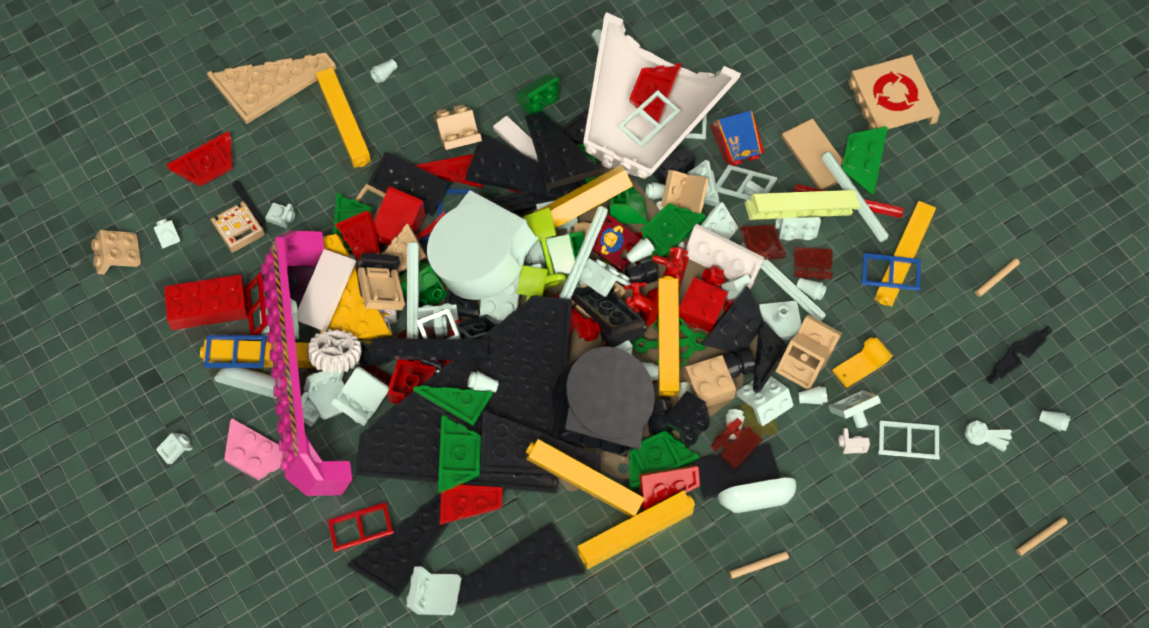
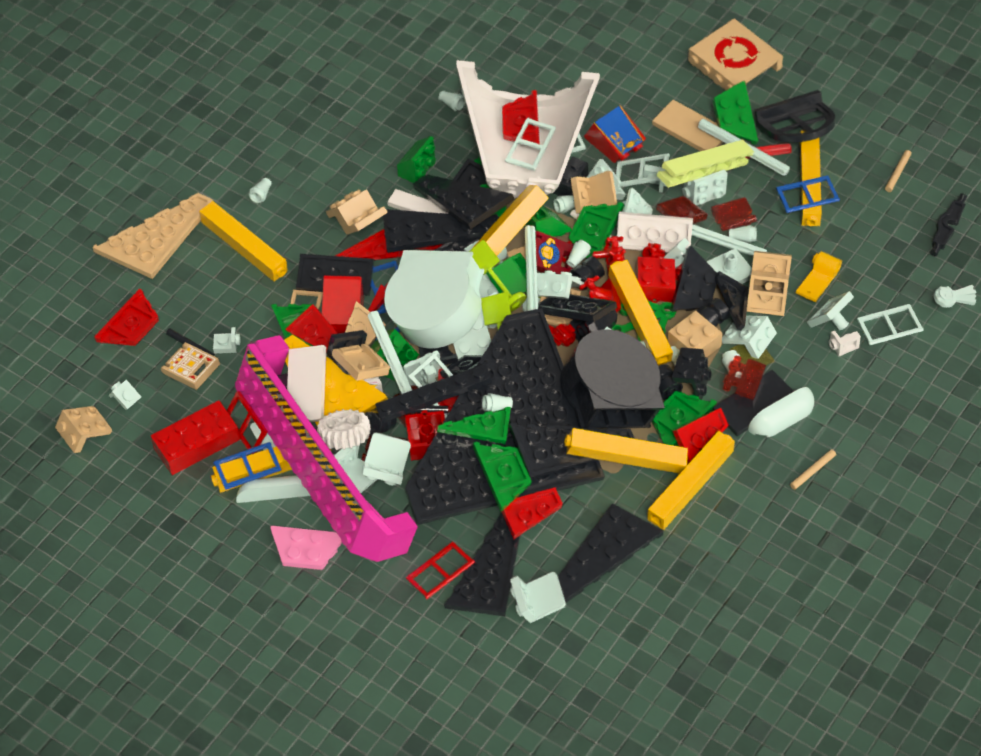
camera: 20 degrees left, 10 degrees down
light aqua bracket [156,433,193,464] -> none
light aqua cone [798,386,828,405] -> none
none -> black window [754,90,836,142]

